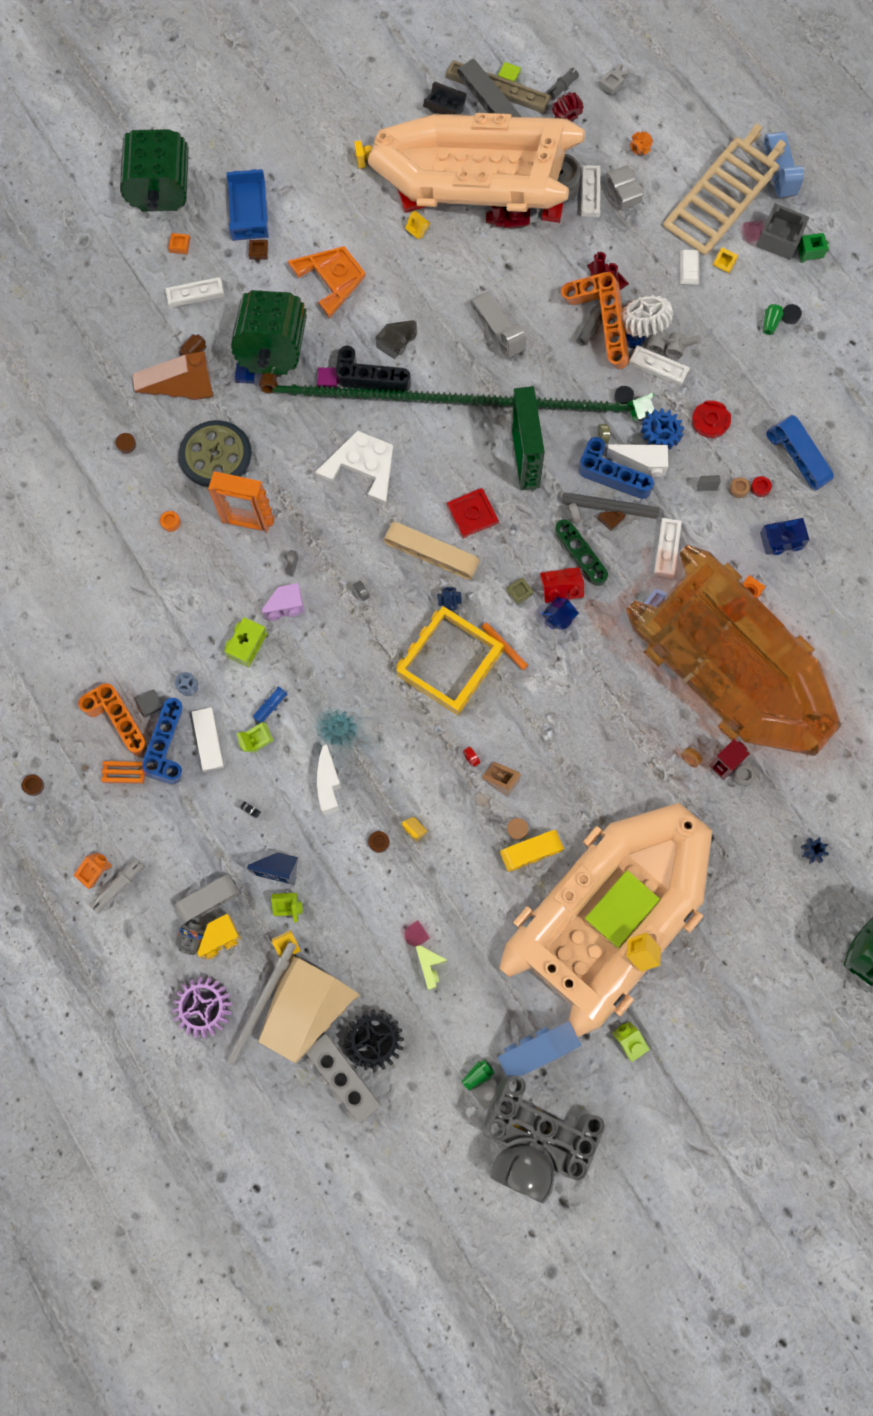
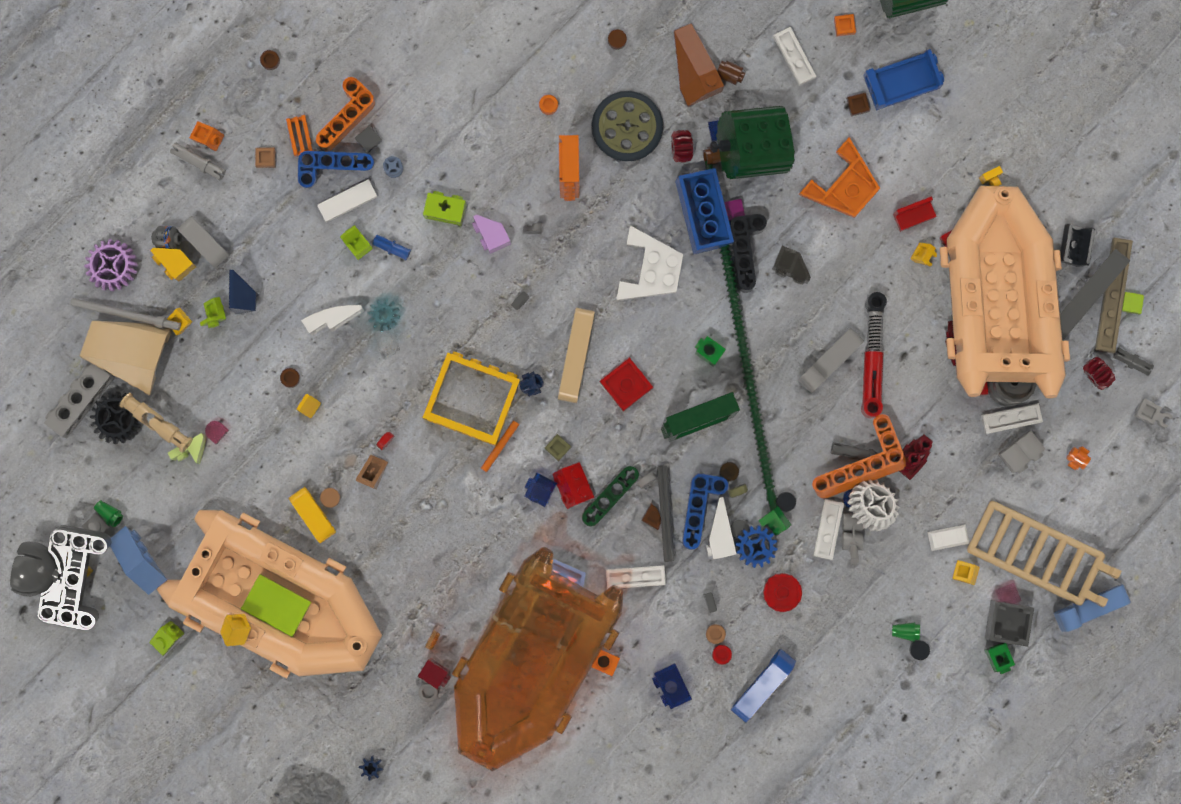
camera: 70 degrees right, 10 degrees up
black tile [240,801,261,818] -> none
none -> tan piece [119,393,193,453]
none -> medium nougat tile [255,147,276,168]
none -> dark red gear [671,130,694,163]
none -> blue slope [675,168,734,255]
none -> green brick [695,336,726,367]
none -> dark brown tile [719,462,739,482]
none -> piece [861,292,887,419]
none -> red panel [893,196,937,232]

